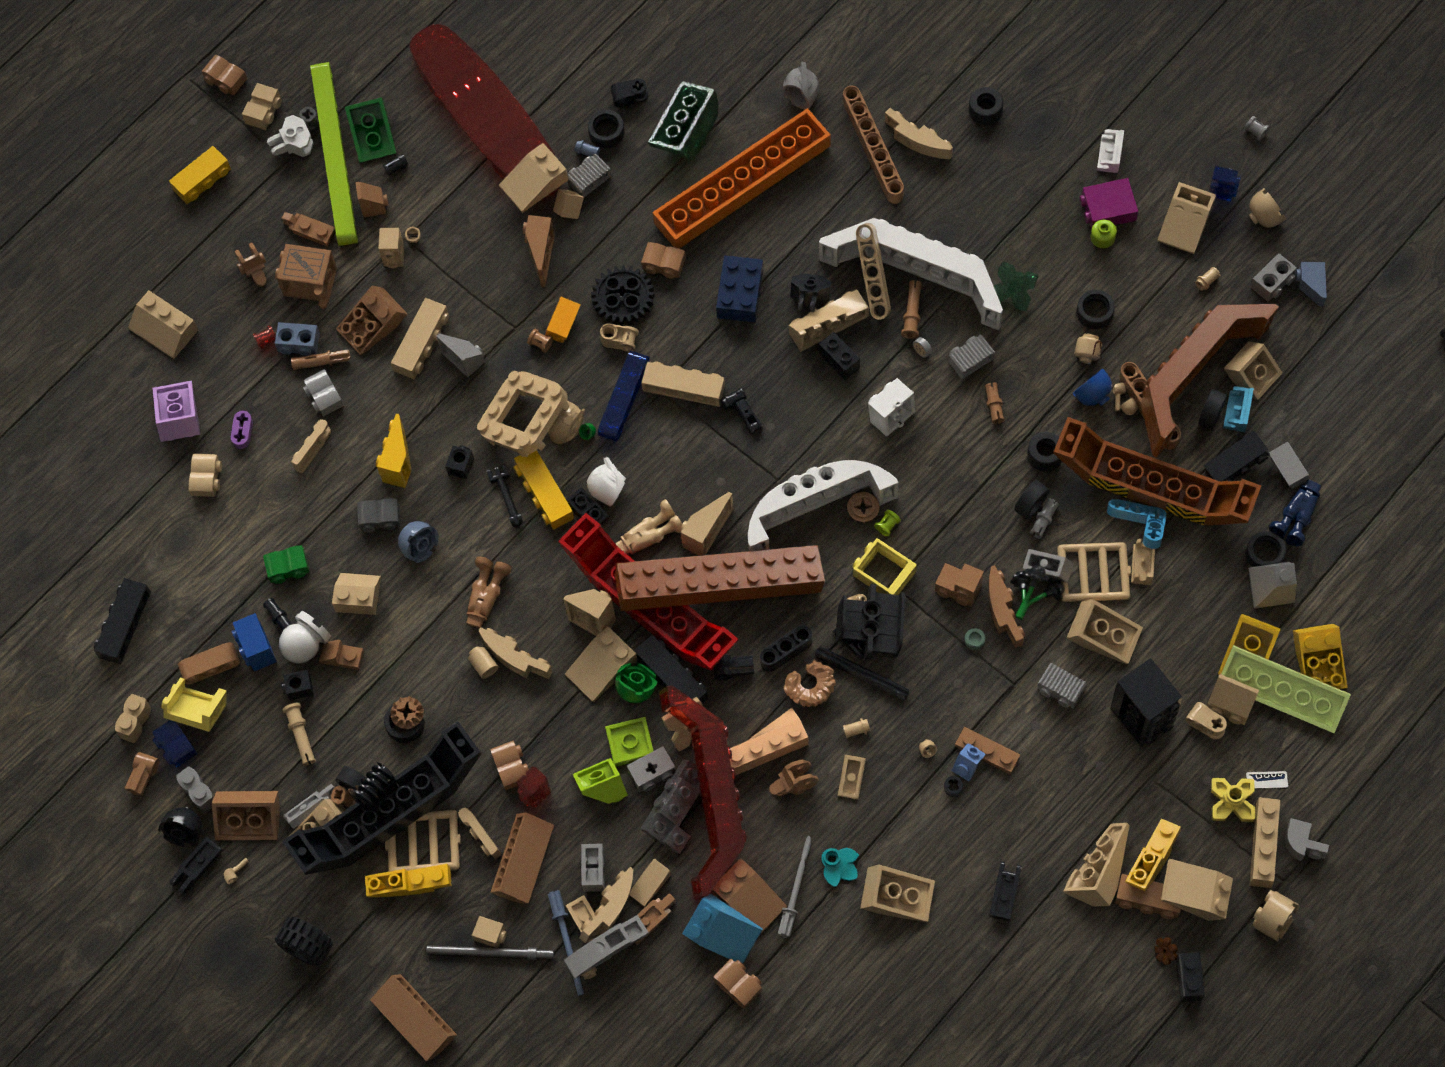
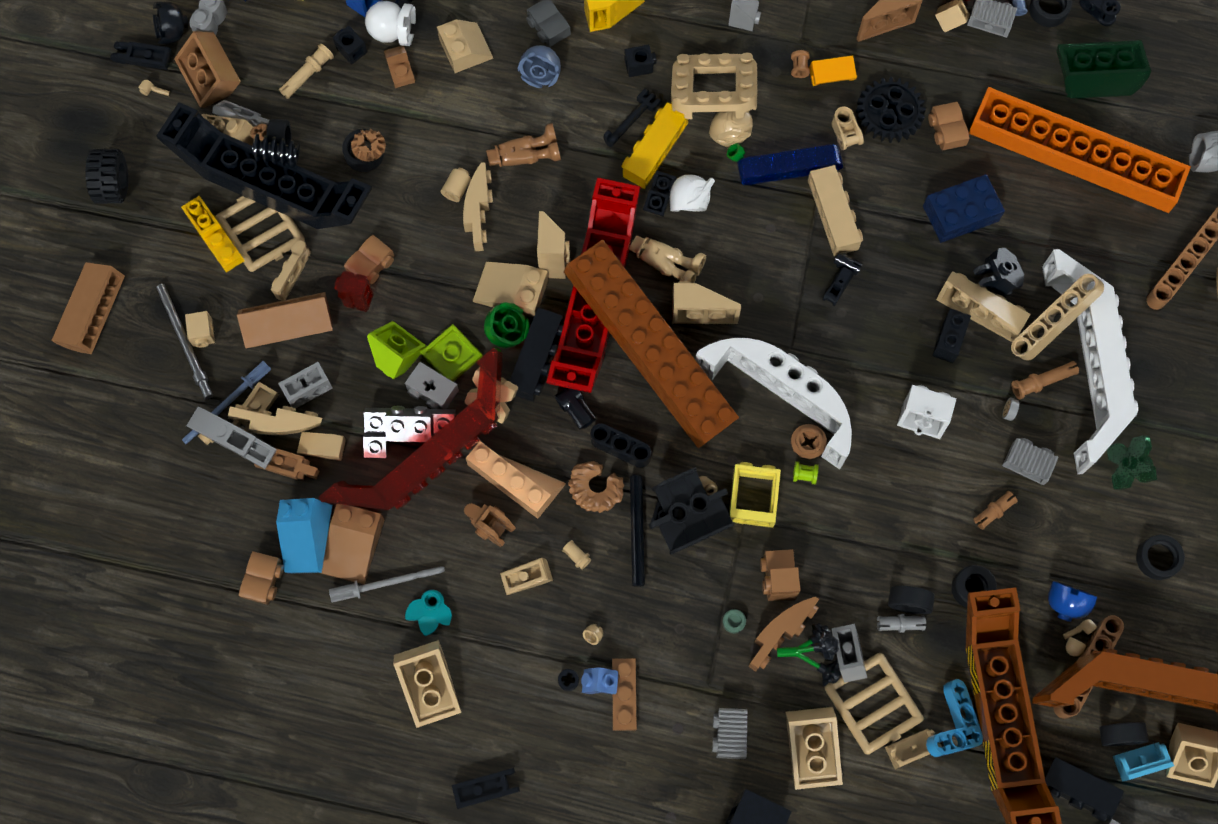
camera: 55 degrees right, 5 degrees up
tan head [1074,334,1102,364] -> none

